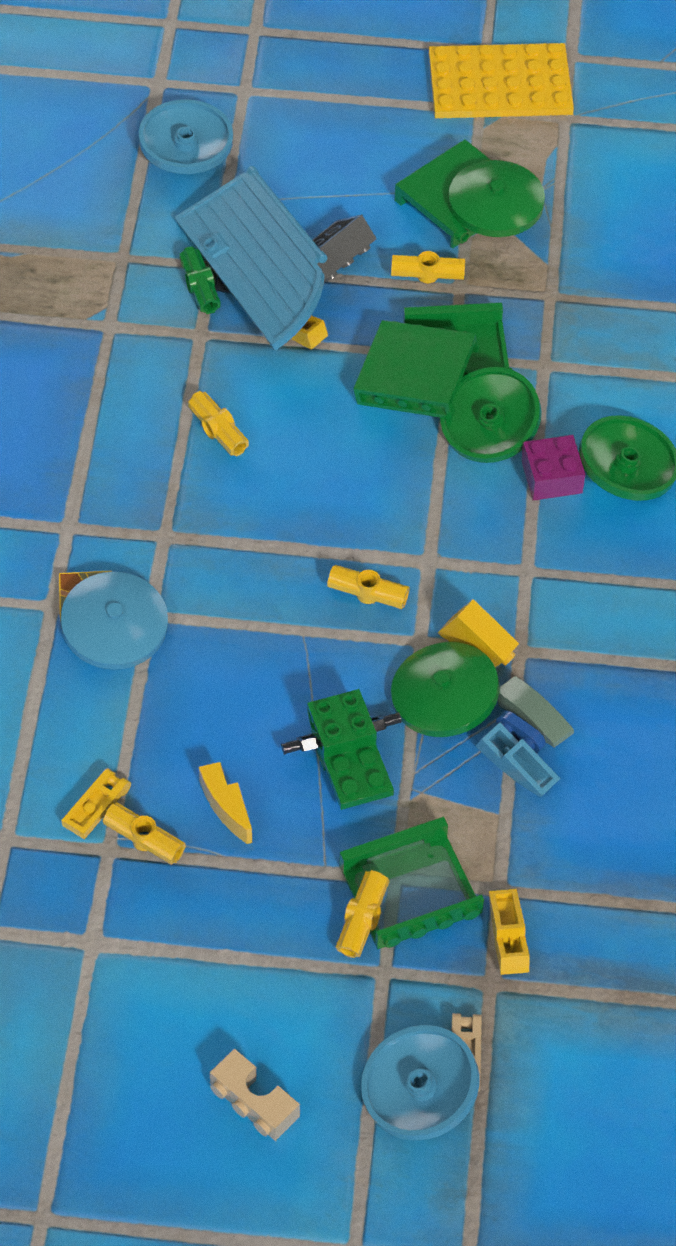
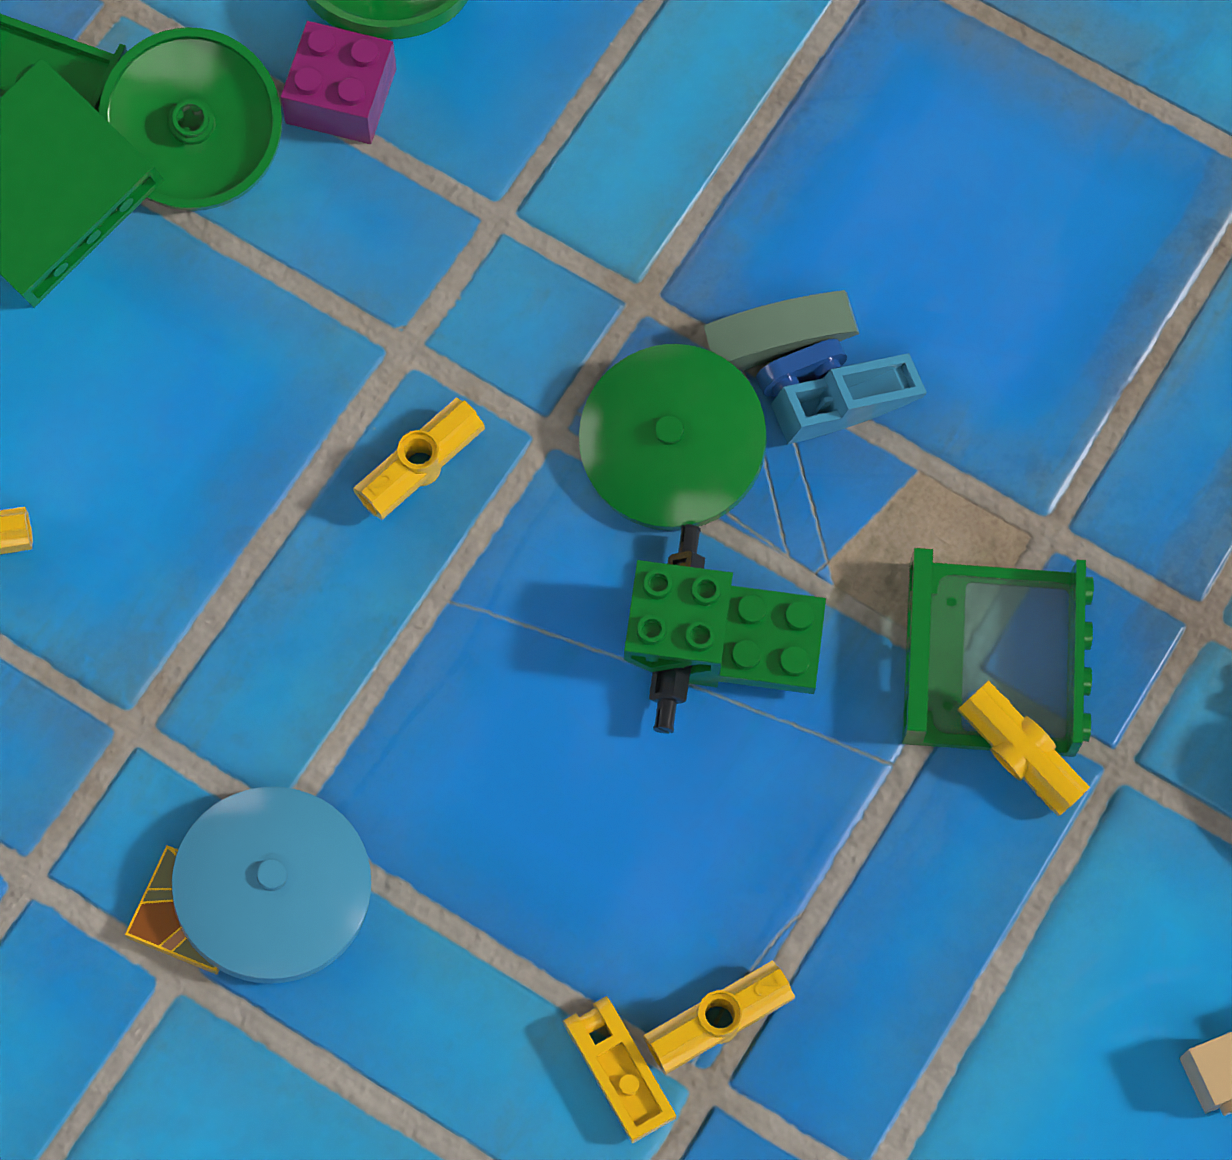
camera: 65 degrees left, 15 degrees up
yellow slope [199,762,252,844] -> none
yellow slope [438,599,519,668] -> none
yellow slope [489,889,530,975] -> none

